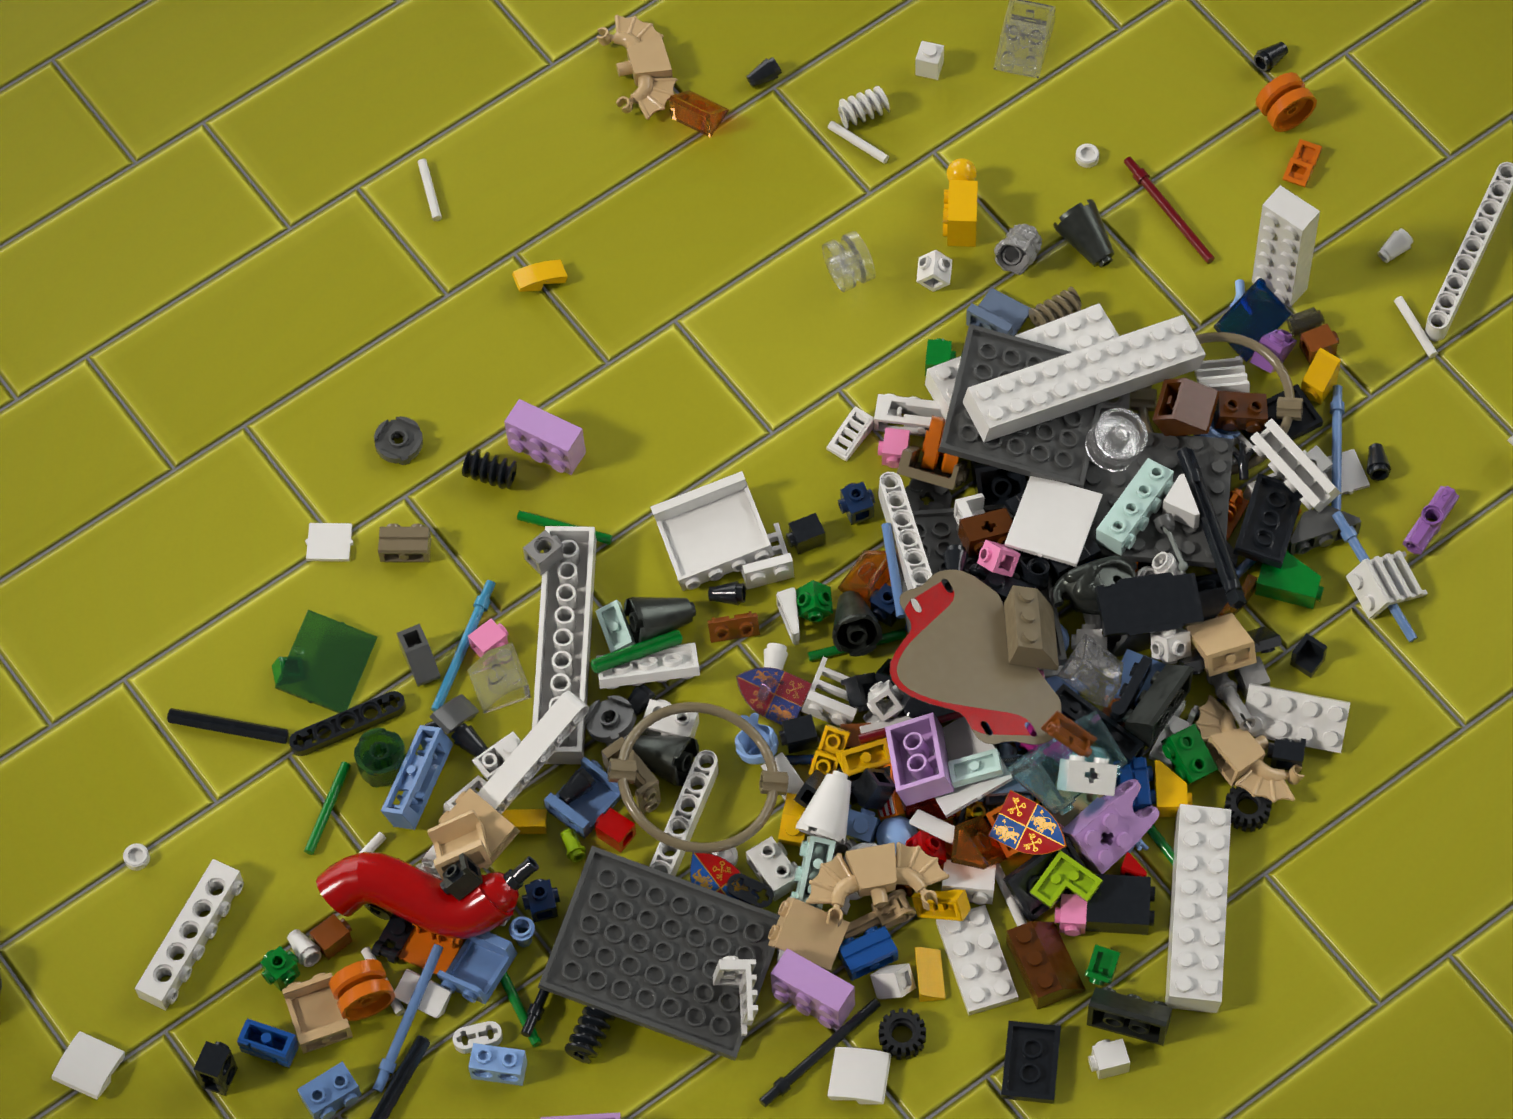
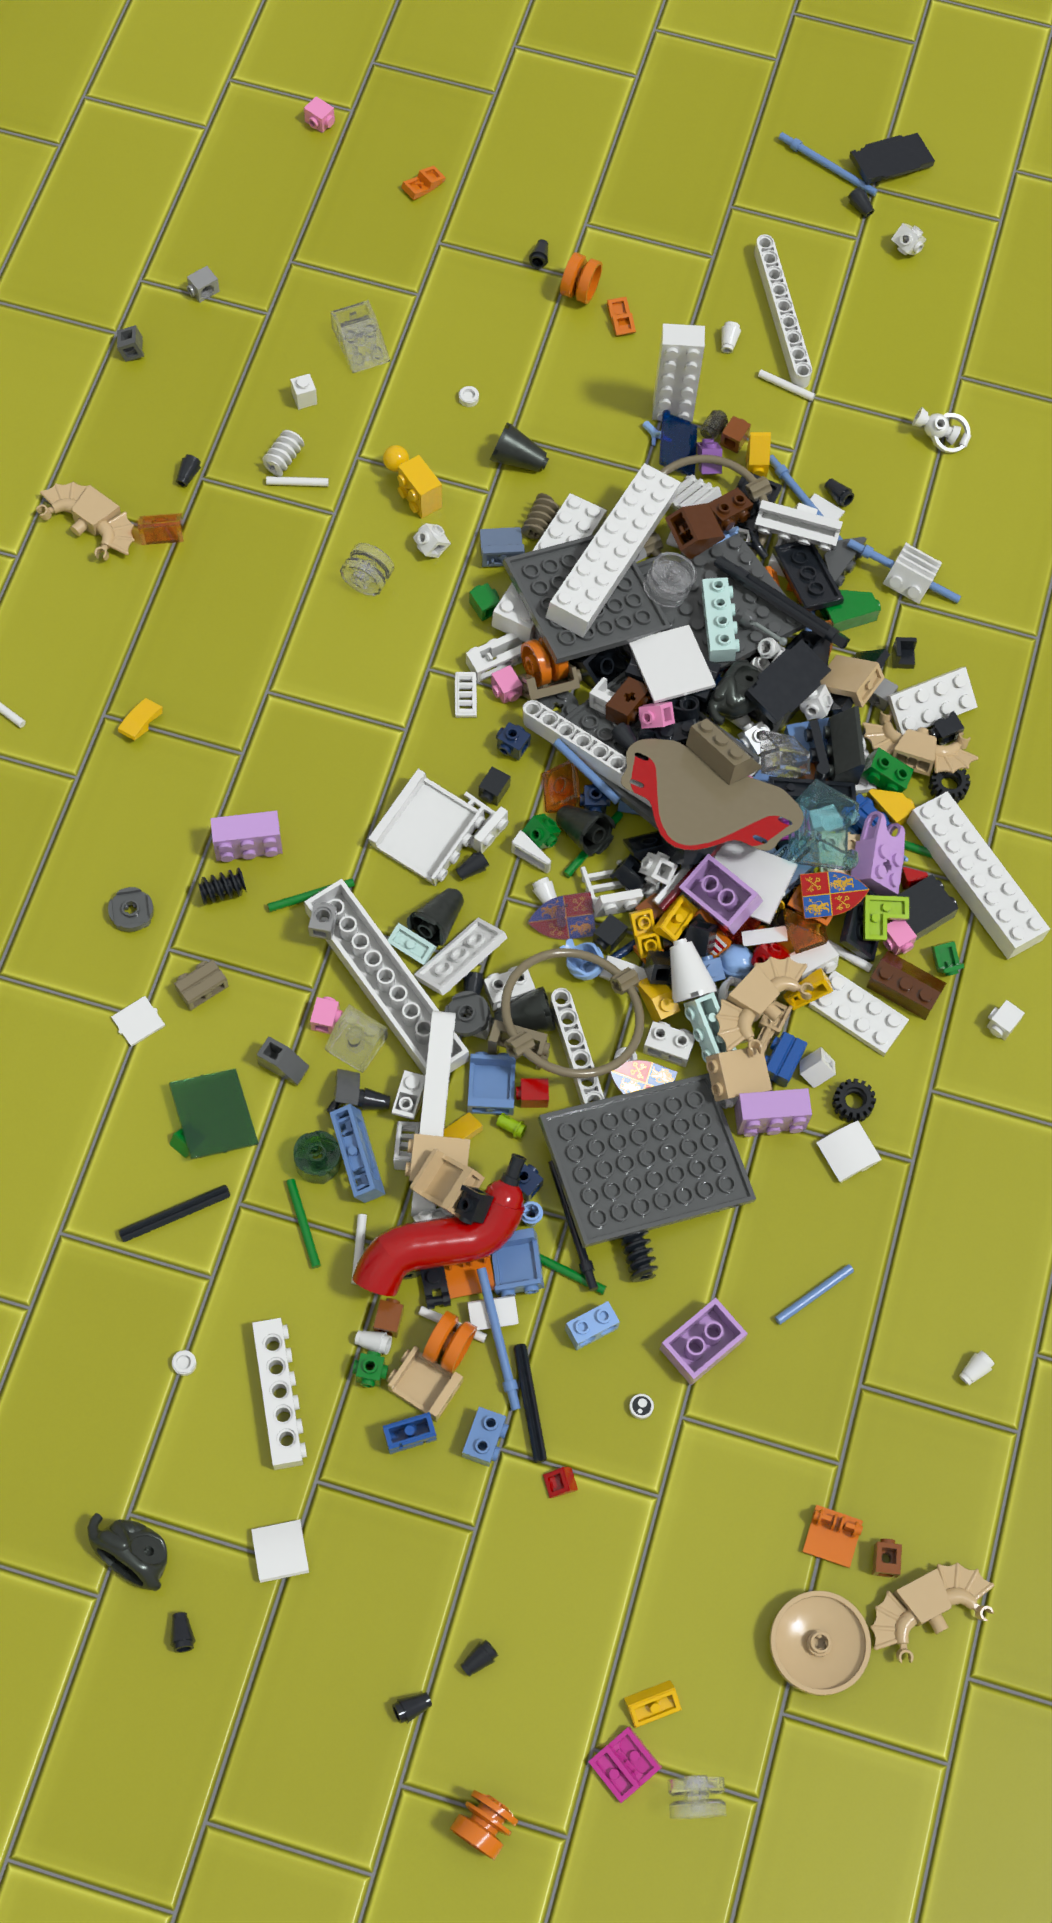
camera: 45 degrees left, 5 degrees up
black brick [193,1041,238,1096] -> none
black beam [289,691,406,756] -> none
dark azure bar [431,580,496,712] -> none
white beam [453,1021,503,1054] -> none
black cone [558,768,596,805] -> none
green axle [590,630,683,673] -> none
dark orange hinge [707,611,760,643] -> none
white plate [713,956,758,1036] -> none
black beam [726,873,774,908] -> none
black bar [759,998,881,1107] -> none
yellow slope [915,947,945,1002] -> none
light aqua plate [948,748,1004,788] -> none
light grey hair [994,224,1042,275] -> none
black plate [1001,1021,1061,1104] -> none
dark orange hinge [1041,710,1097,758] -> none
white brick [1057,755,1118,796] -> none
pearl dark grey slope [1087,987,1172,1046] -> none
dark red bar [1124,156,1215,264] -> none
white slope [1162,474,1200,528] -> none
light grey pin [1206,672,1255,731] -> none
medium lavender piece [1403,486,1459,555] -> none

